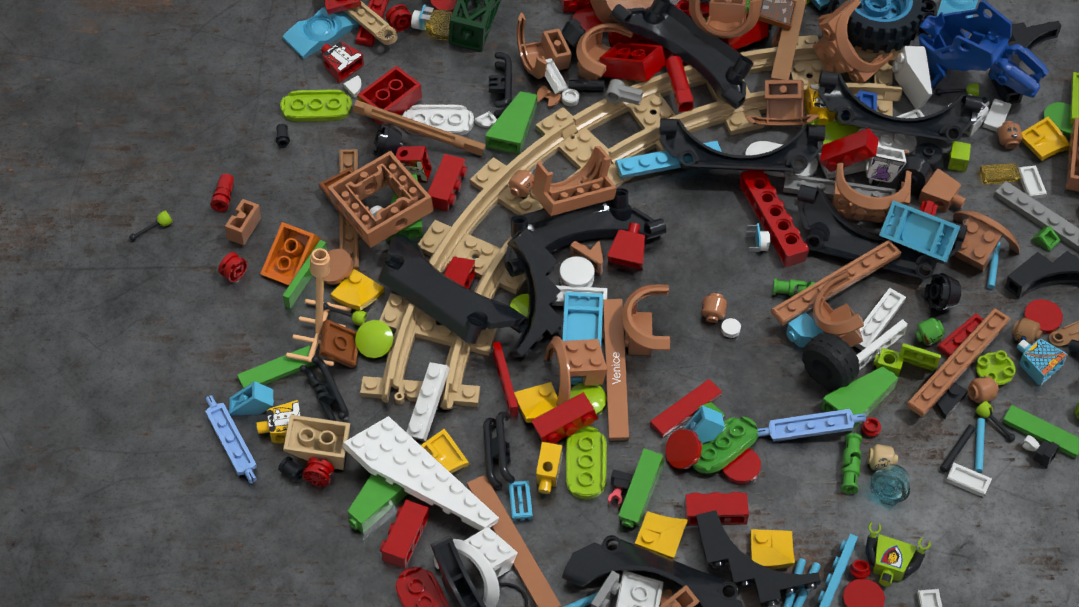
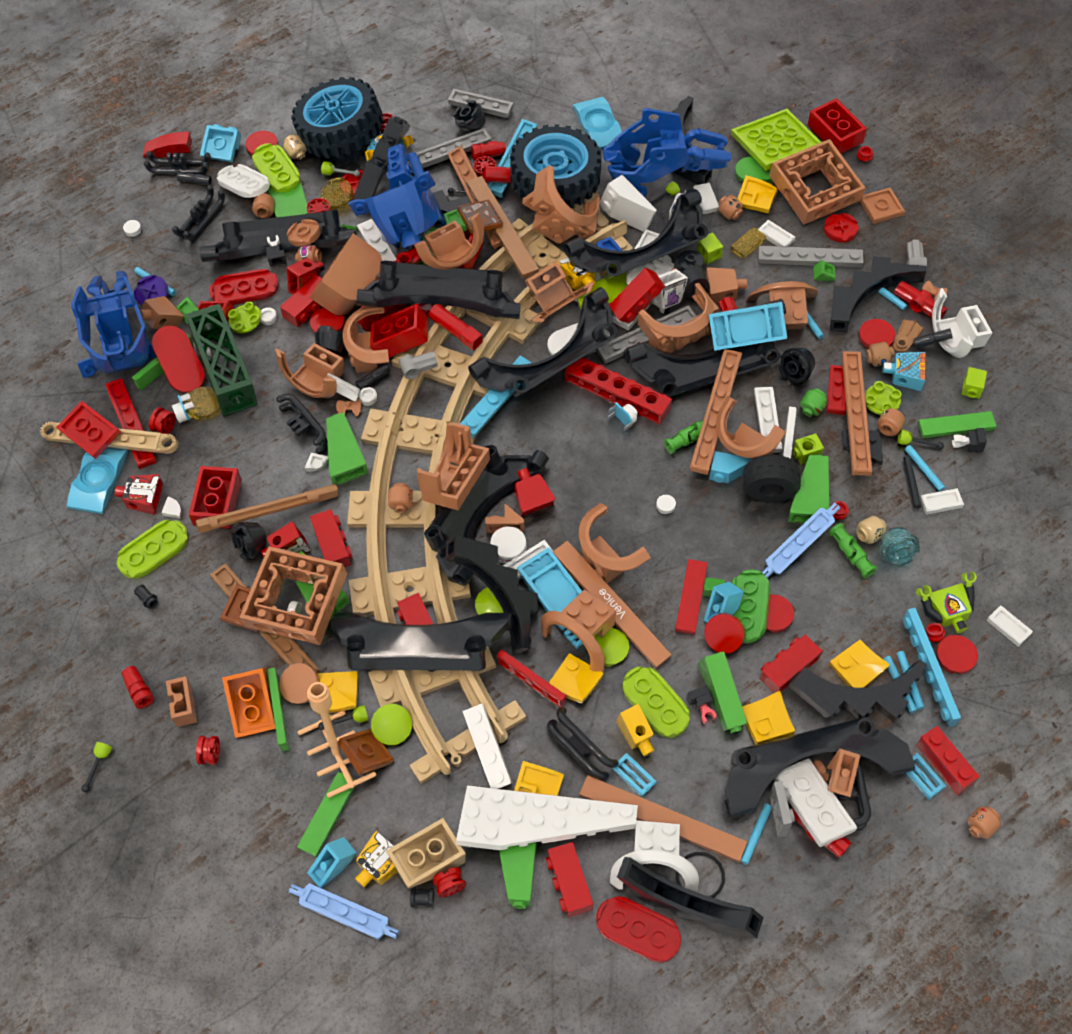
camera: 35 degrees left, 5 degrees up
black piece [299,356,349,421] -> none
white tile [402,105,474,136] -> none
red brick [531,392,598,444] -> none
nougat head [701,293,727,323] -> none
lime slope [899,343,941,371] -> none

